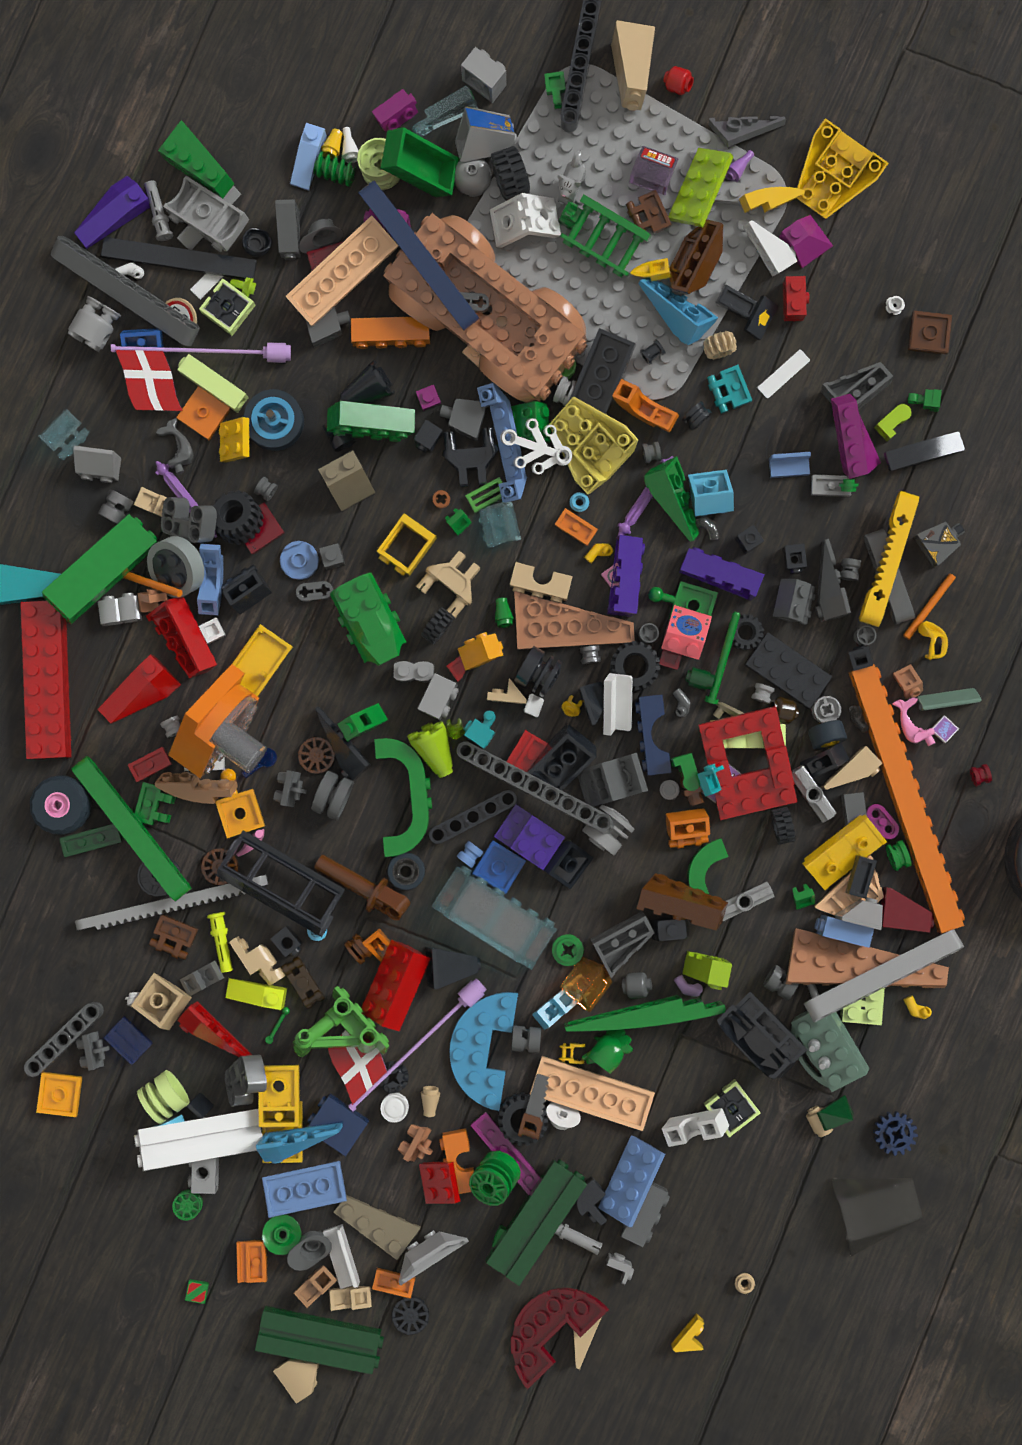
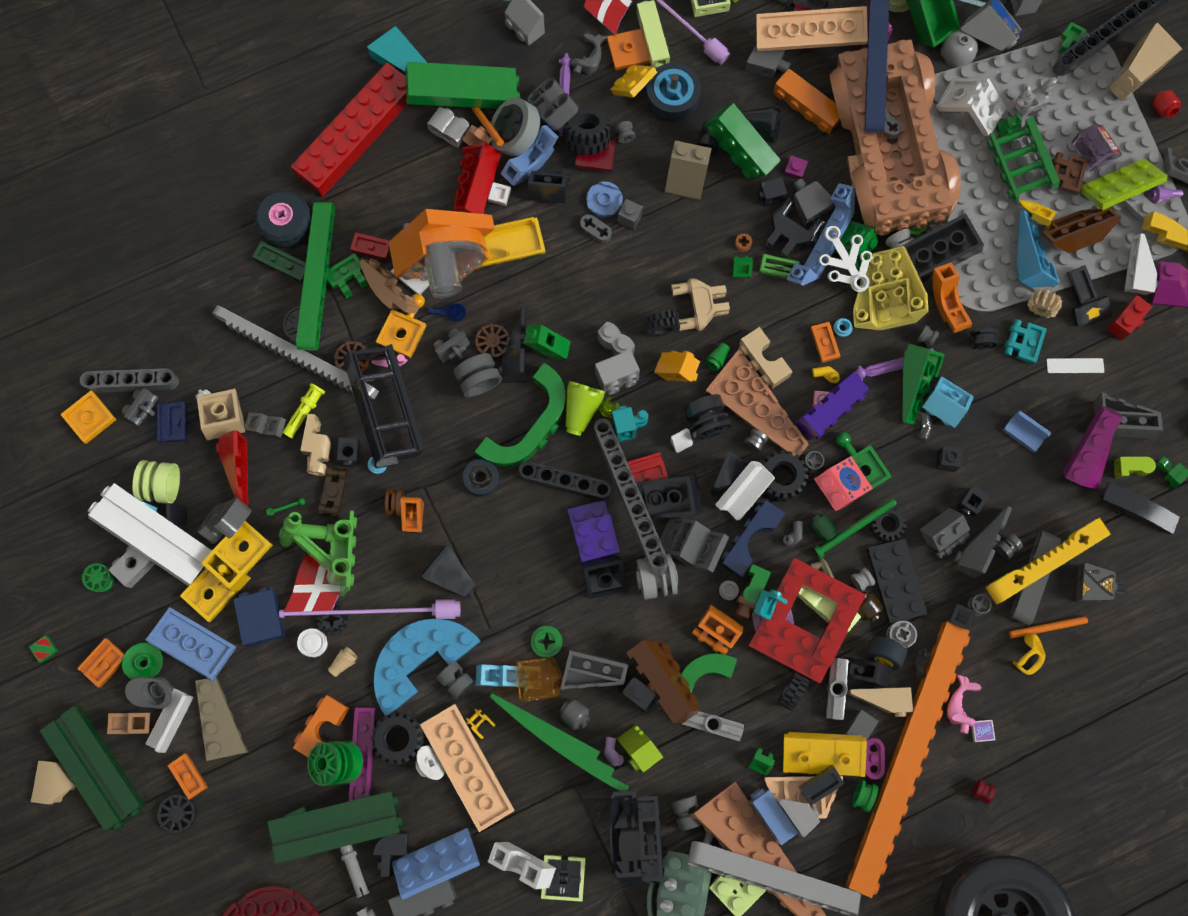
camera: 35 degrees right, 10 degrees down
red wedge [97,654,182,724] -> none
flat silver wheel [98,489,133,524] -> none
tan slope [134,487,167,517] -> none
reddish brown plate [149,914,198,960] -> none
neon yellow slope [226,978,287,1010] -> none
dark azure wedge [256,1123,343,1164] -> none
reddish brown piece [314,854,410,920] -> none
tan slope [329,1286,372,1311] -> none
green slope [330,573,406,666] -> none
red brick [361,940,431,1031] -> none
yellow window [377,513,437,576] -> none
nougat hips [398,1125,433,1162] -> none
light grey wedge [399,1230,469,1286] -> none
red plate [419,1162,460,1204] -> none
windscreen [432,865,557,970] -> none
red tile [447,656,465,682] -> none
medium blue wheel [457,841,483,868] -> none
blue plate [472,841,526,894] -> none
clear light blue brick [479,502,521,548] -> none
tan slope [487,678,526,705] -> none
black tyre [491,146,530,201] -> none
dark grey piece [518,1074,550,1140] -> none
yellow plate [562,695,583,717] -> none
green piece [582,1029,633,1074] -> none
black bush [640,339,666,365] -> none
dark red plate [659,649,682,670] -> none
dark purple wedge [679,547,765,601] -> none
light grey plate [811,475,852,497] -> none
green plate [839,479,859,492] -> none
dark red slope [881,887,934,932] -> none
nougat bracket [893,664,923,699] -> none
sand green slope [917,688,982,711] -> none

